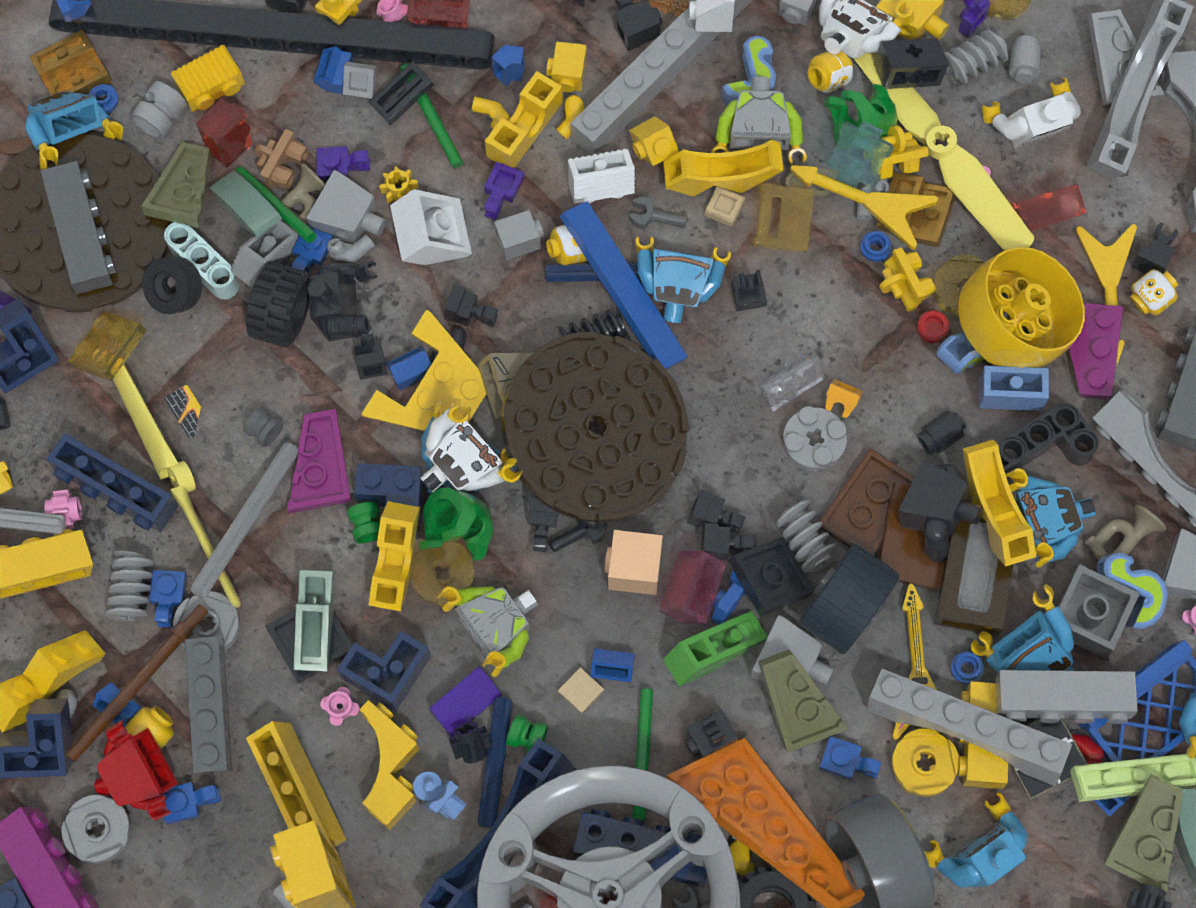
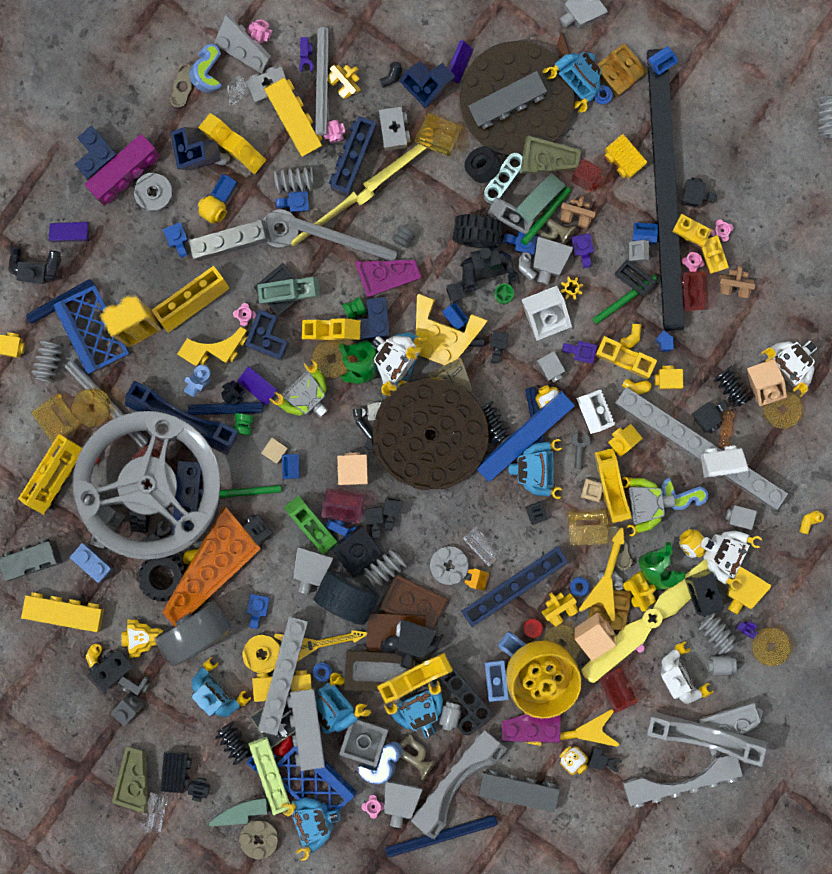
camera: 85 degrees right, 15 degrees up
reddish brown bar [65,604,209,763] -> none
red torso [94,720,178,821] -> none
light grey wheel [130,81,187,139] -> none
sticker [164,385,201,438] -> none
olive wing [758,649,848,752] -> none
clear light blue piece [827,121,894,188] -> none
black brick [916,410,966,455] -> none
olive wing [1104,774,1183,892] -> none
none -> black piece [215,721,252,765]
none -> light grey brick [379,107,410,151]
none -> light grey brick [439,701,462,731]
none -> dark blue brick [461,546,568,627]
none -> green wheel [494,284,514,305]
none -> light nougat head [575,612,616,661]

